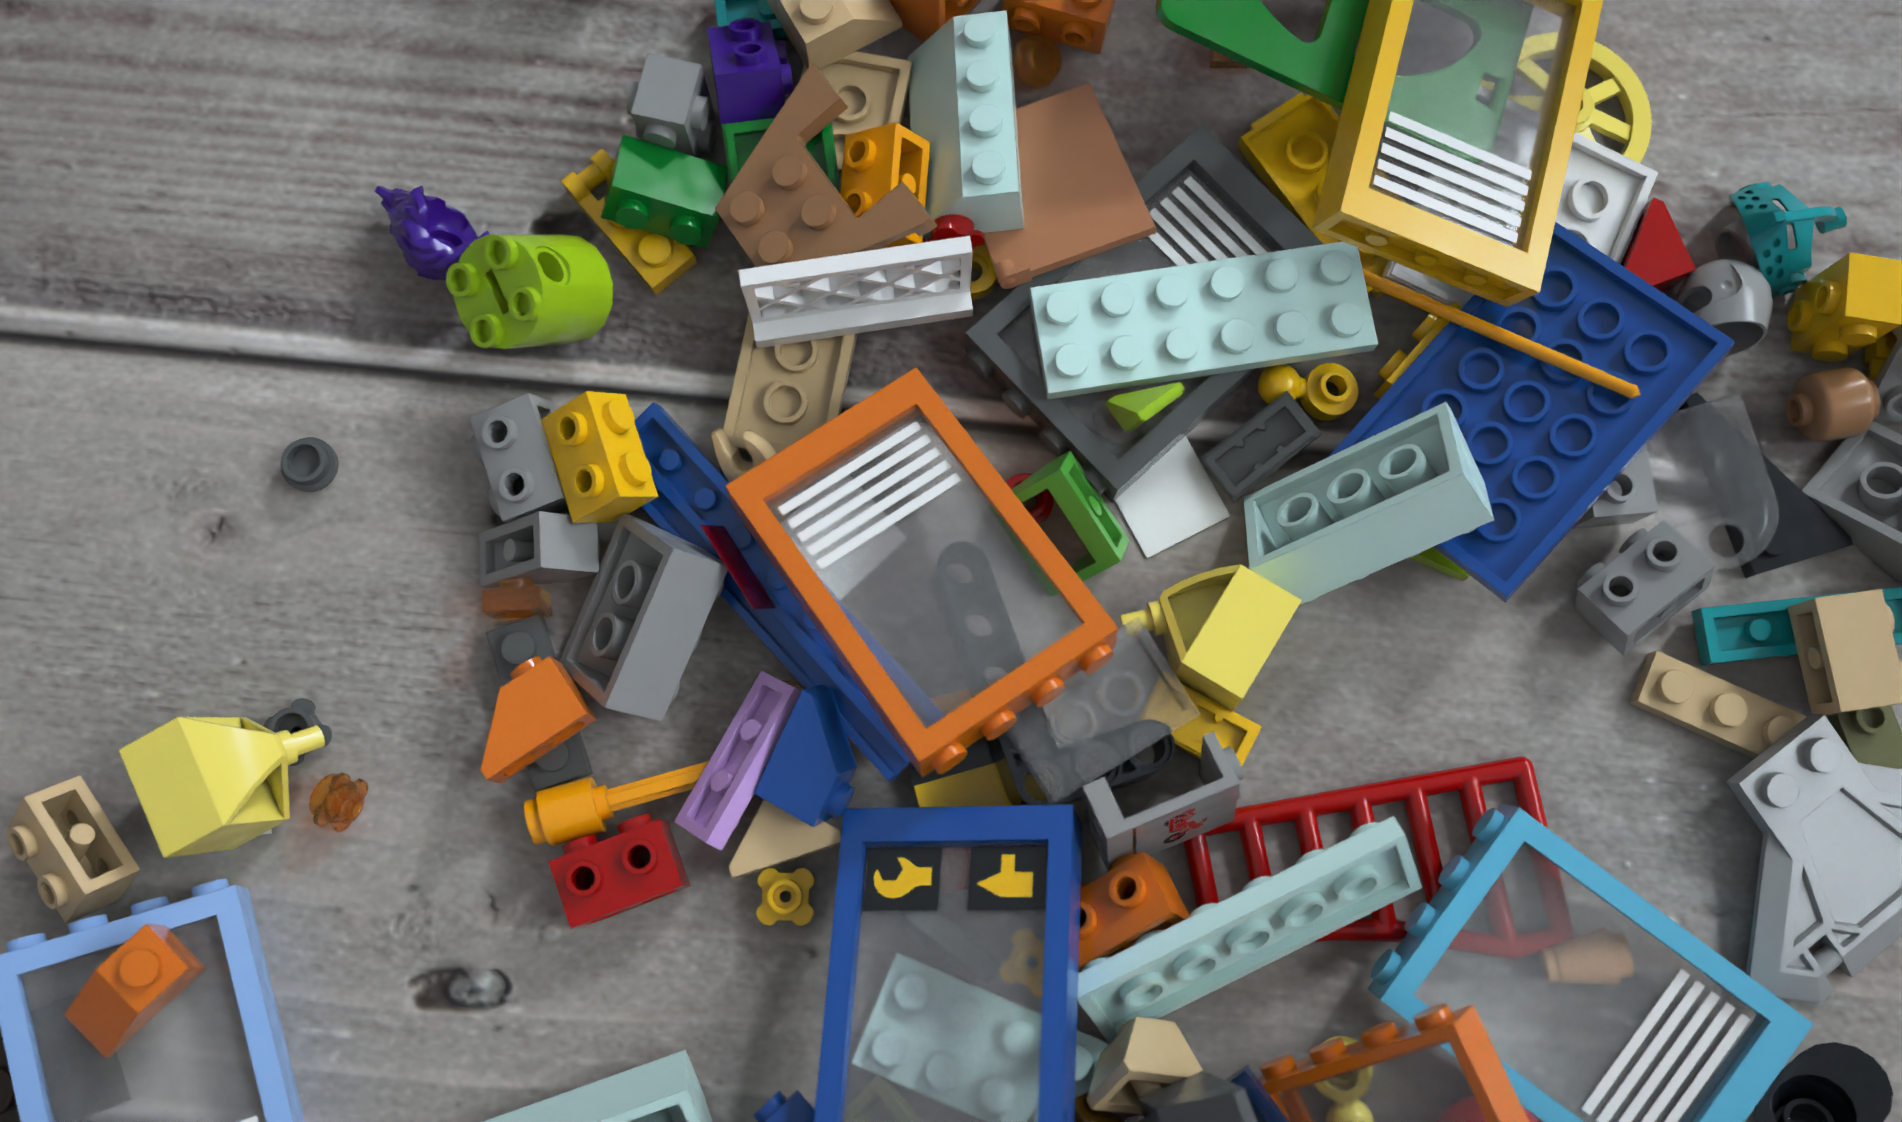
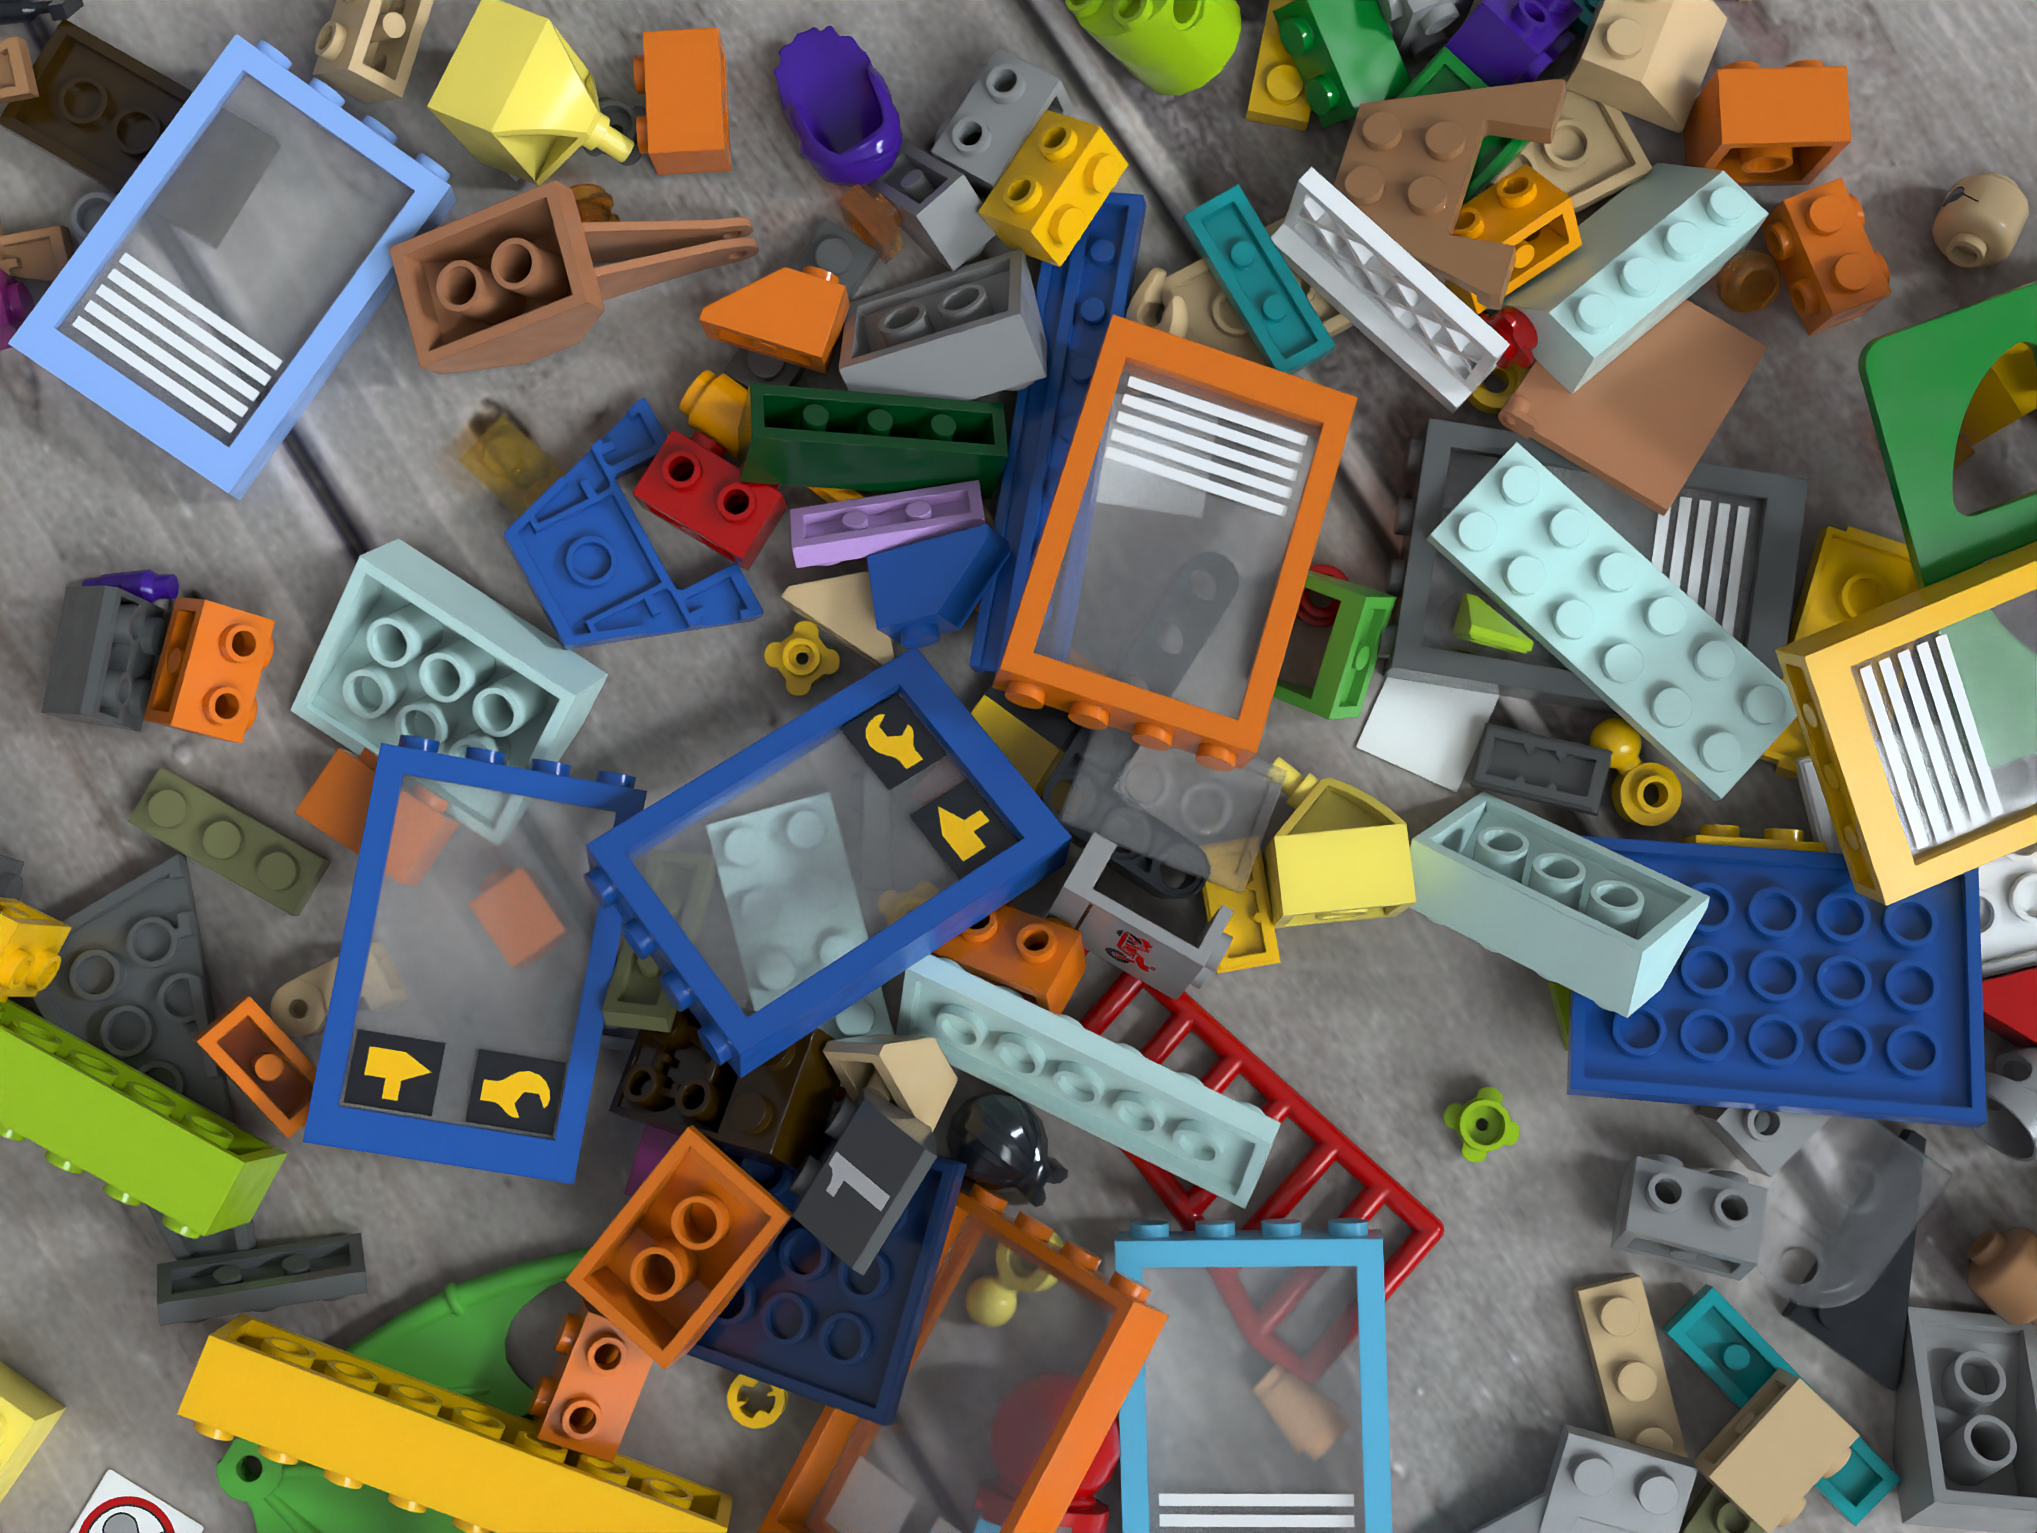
camera: 55 degrees right, 5 degrees up
orange slope [64,924,207,1058] -> none
dark red sticker [700,525,776,609] -> none
light orange axle [1363,269,1641,399] -> none
none -> nougat slope [389,180,759,374]
none -> clear yellow plate [459,415,566,517]
none -> blue wing [503,398,764,650]
none -> orange brick [633,27,732,175]
none -> dark green brick [738,383,1009,499]
none -> dark purple hair [773,26,903,187]
none -> black piece [946,1092,1068,1207]
none -> teal plate [1182,184,1336,375]
none -> lime plate [1443,1086,1520,1163]

